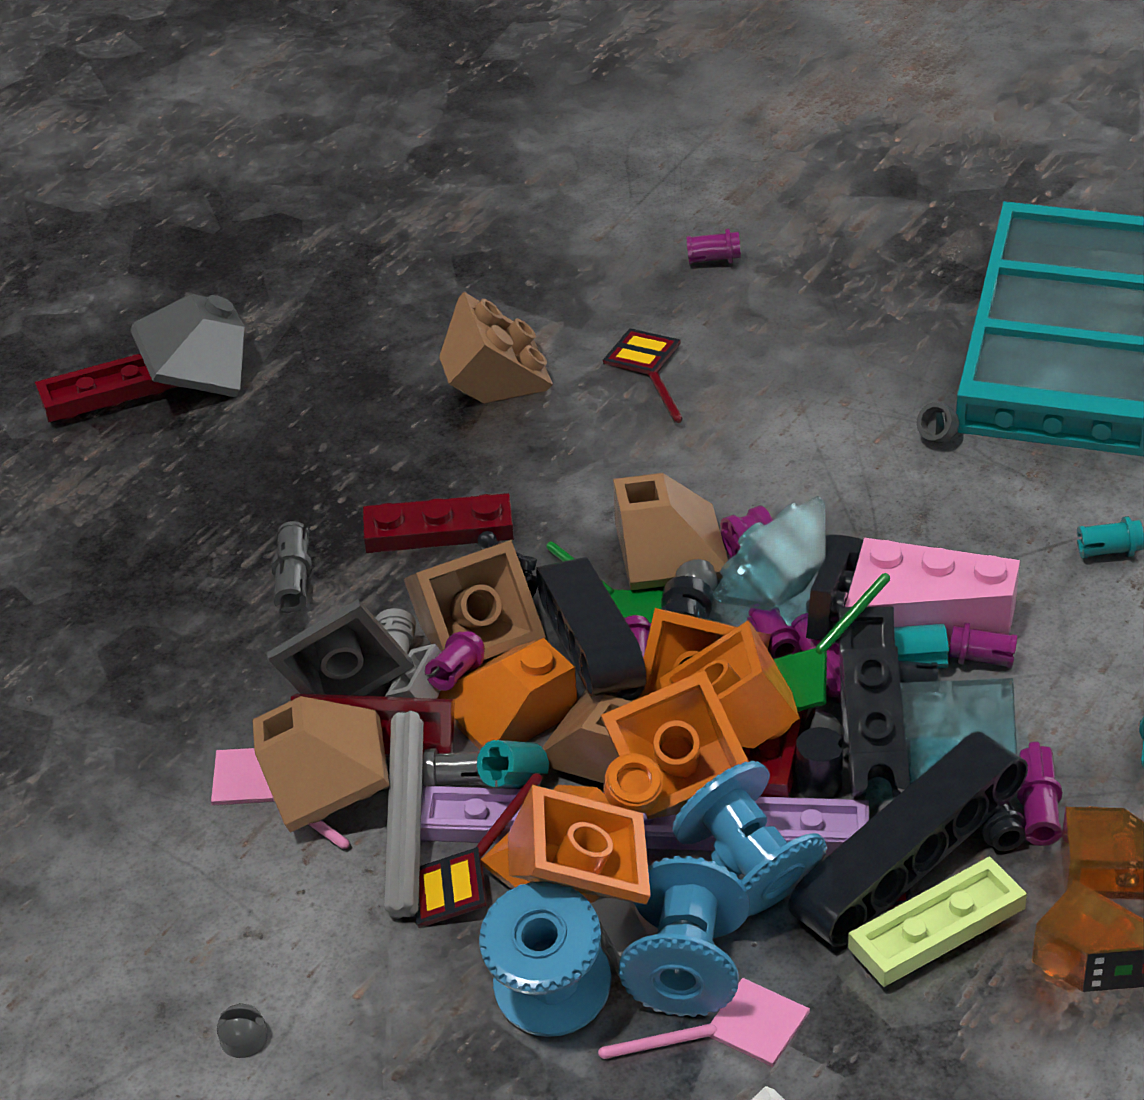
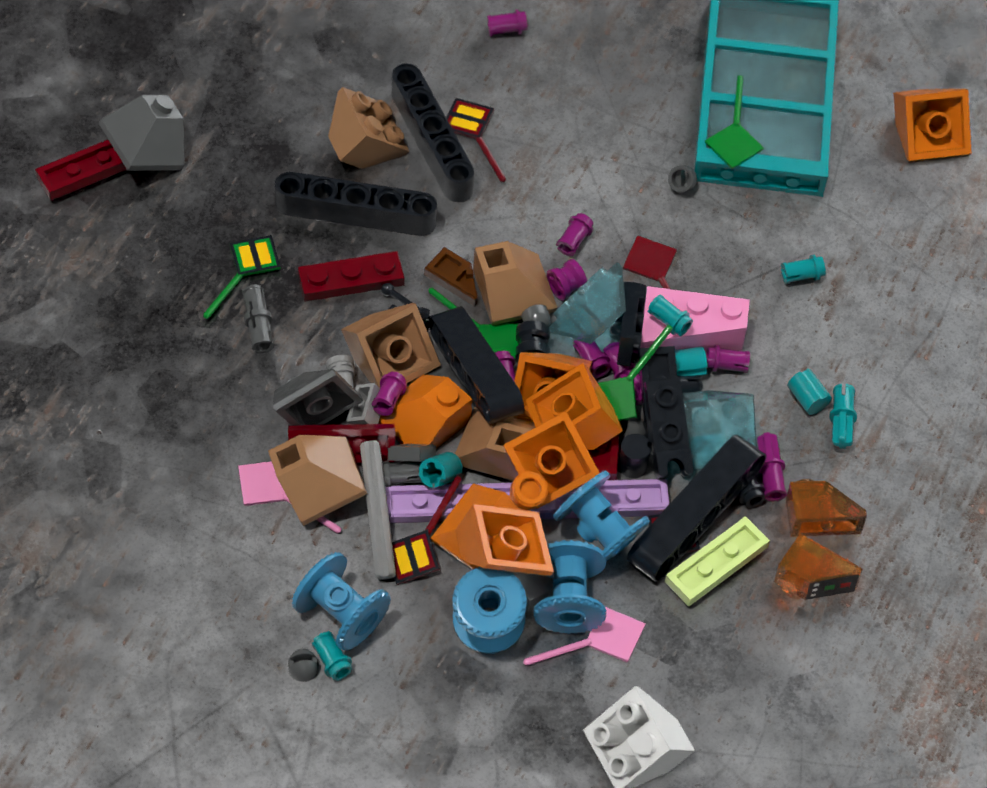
camera: 15 degrees left, 15 degrees up
none -> piece [203,235,281,319]
none -> black beam [275,172,437,236]
none -> dark azure hose [292,552,391,651]
none -> teal pin [311,631,352,681]
none -> dark grey tile [388,444,436,461]
none -> black beam [391,63,474,203]
none -> reddish brown tile [424,247,478,307]
none -> magenta pin [556,213,594,256]
none -> dark red piece [623,235,677,289]
none -> teal pin [647,294,693,336]
none -> green piece [705,75,764,169]
none -> teal piece [787,368,832,415]

